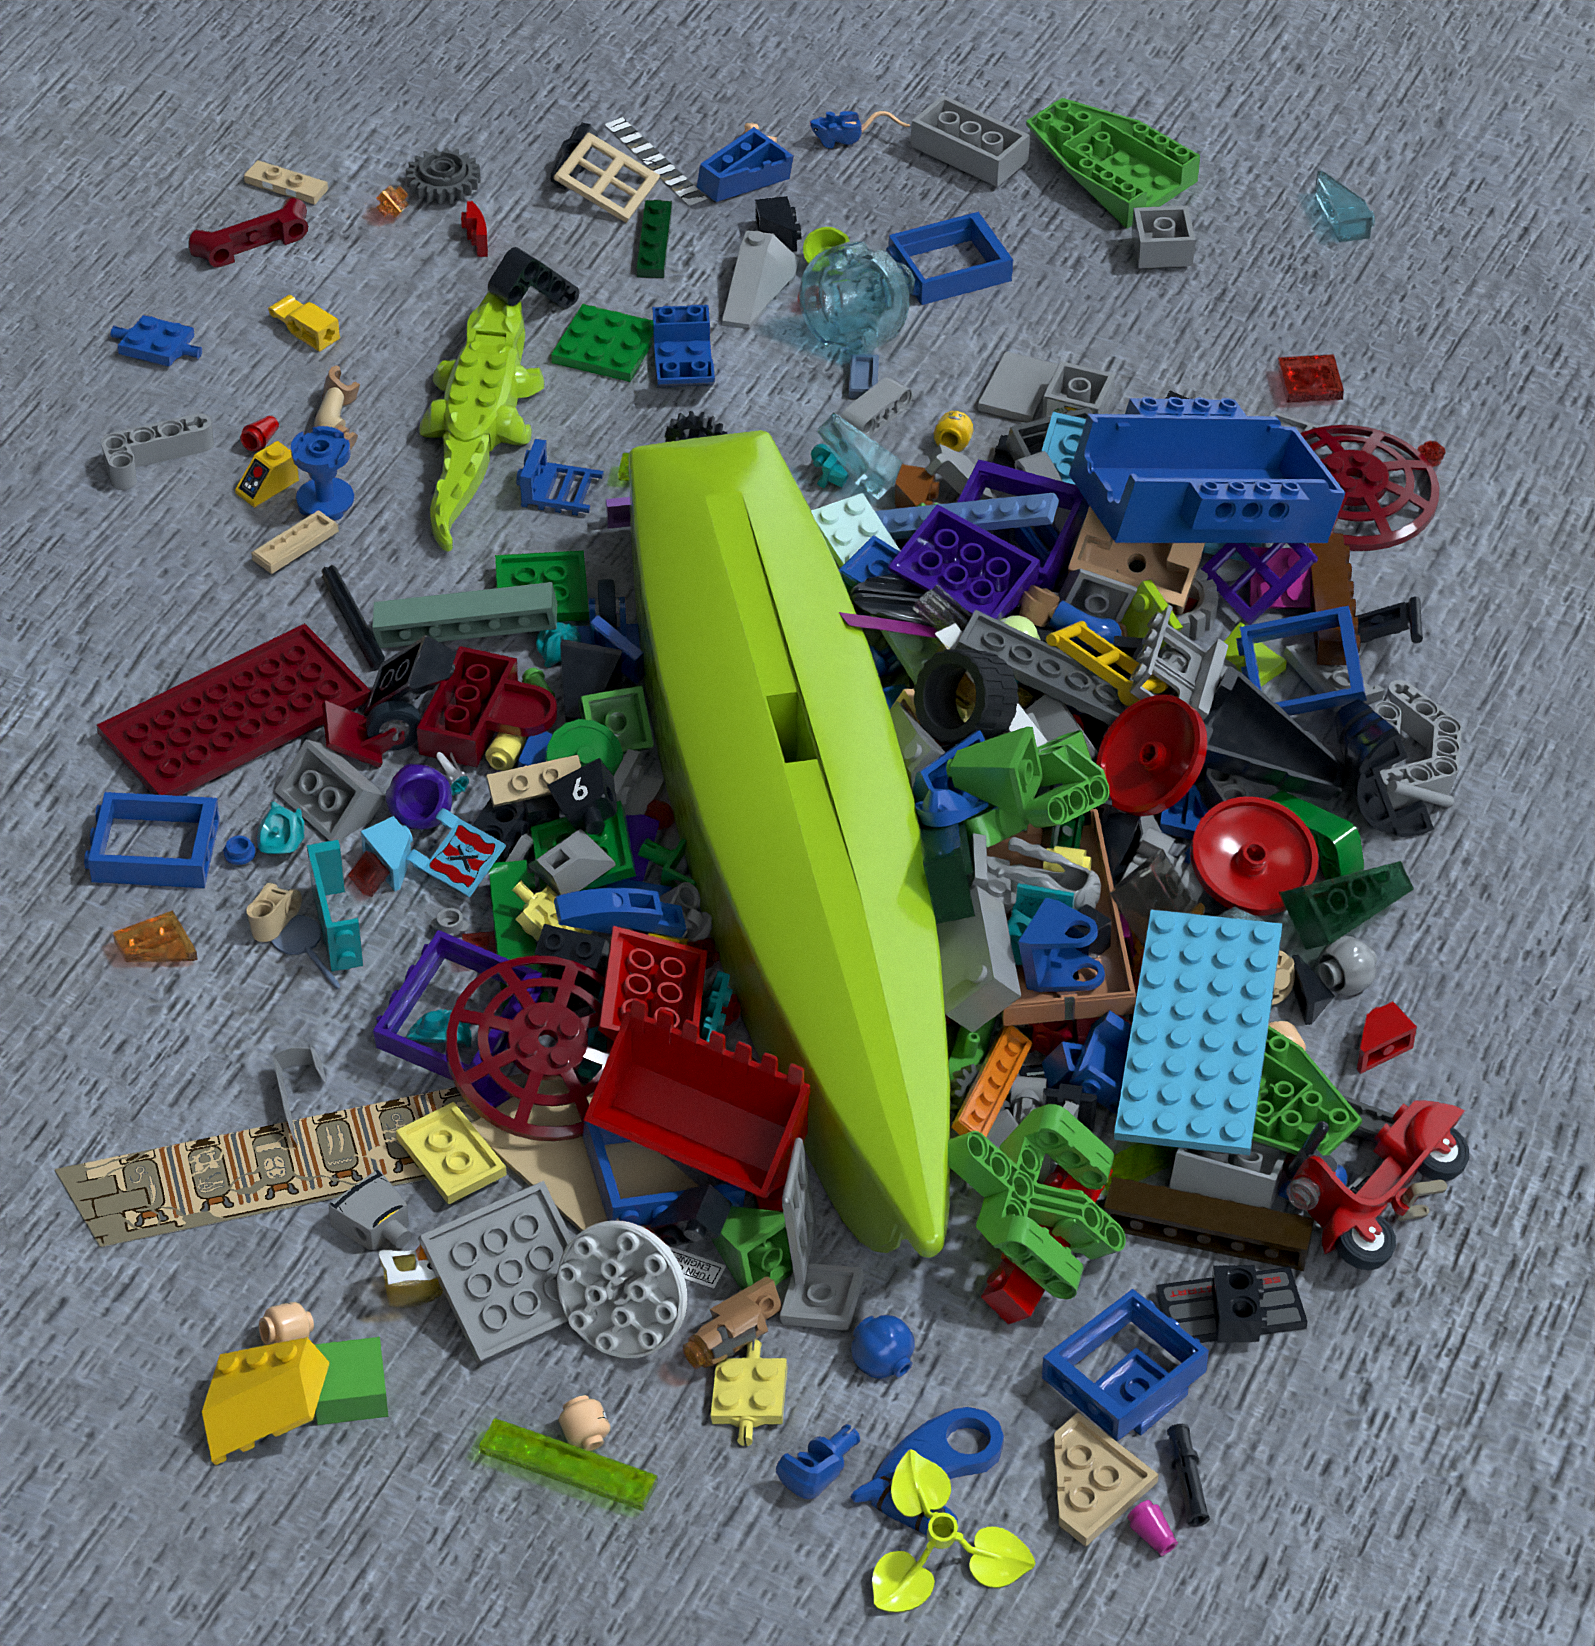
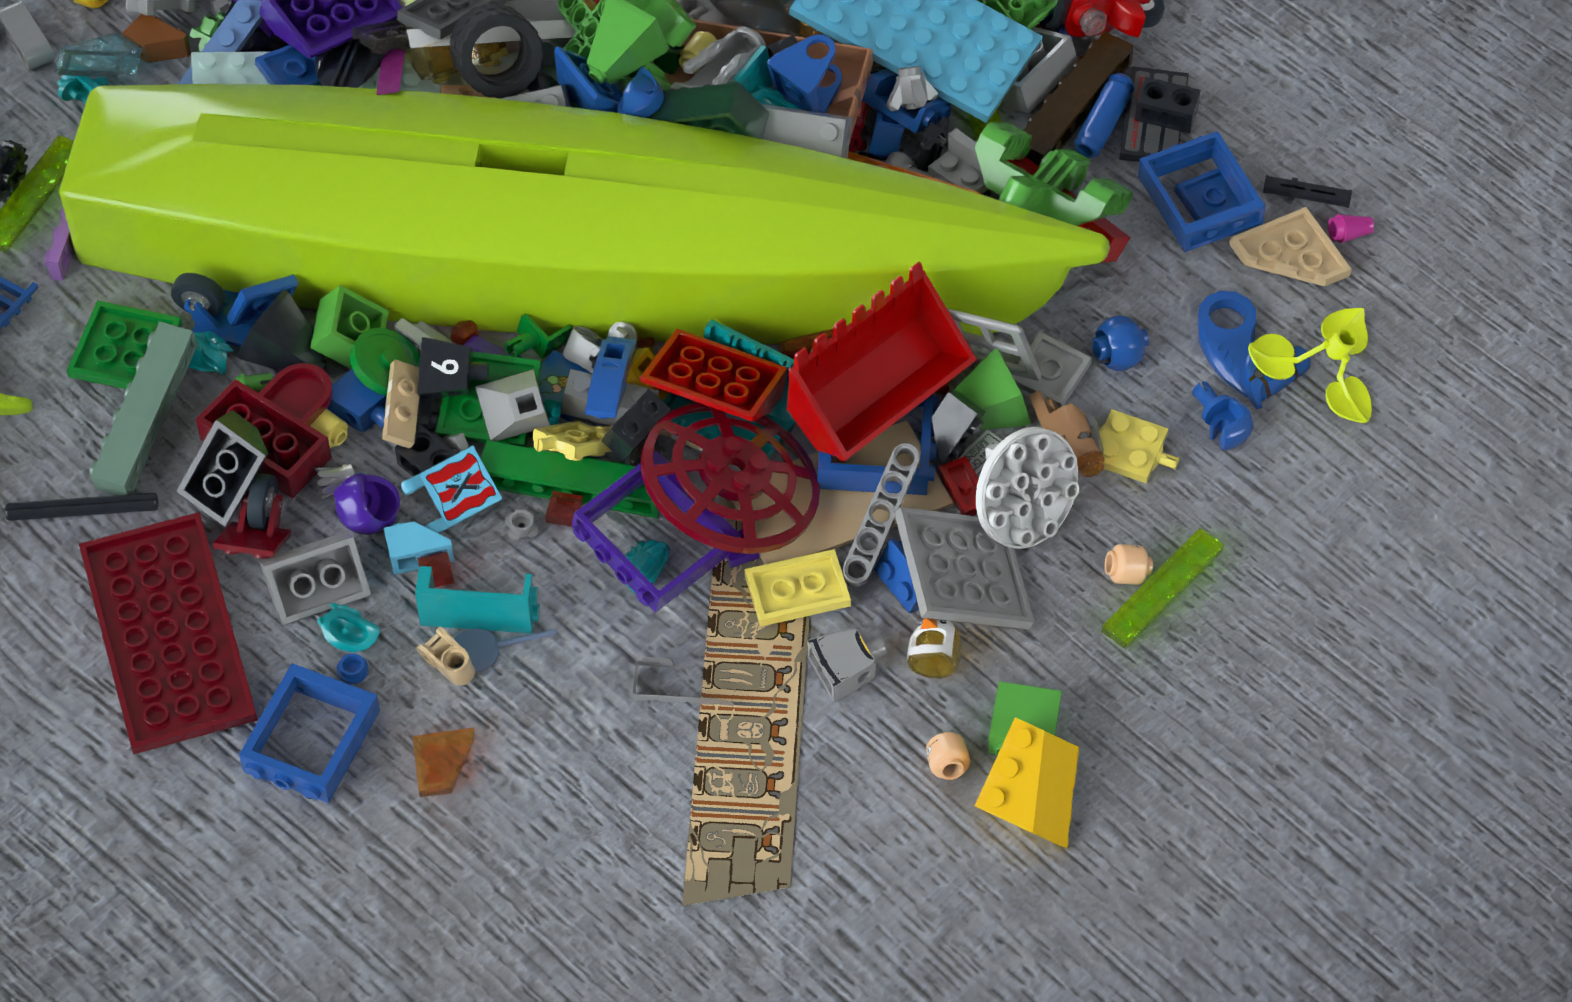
camera: 70 degrees left, 10 degrees up
none -> light grey beam [843,443,920,588]
none -> light grey rock [886,66,938,112]
none -> blue axle [1074,73,1134,158]

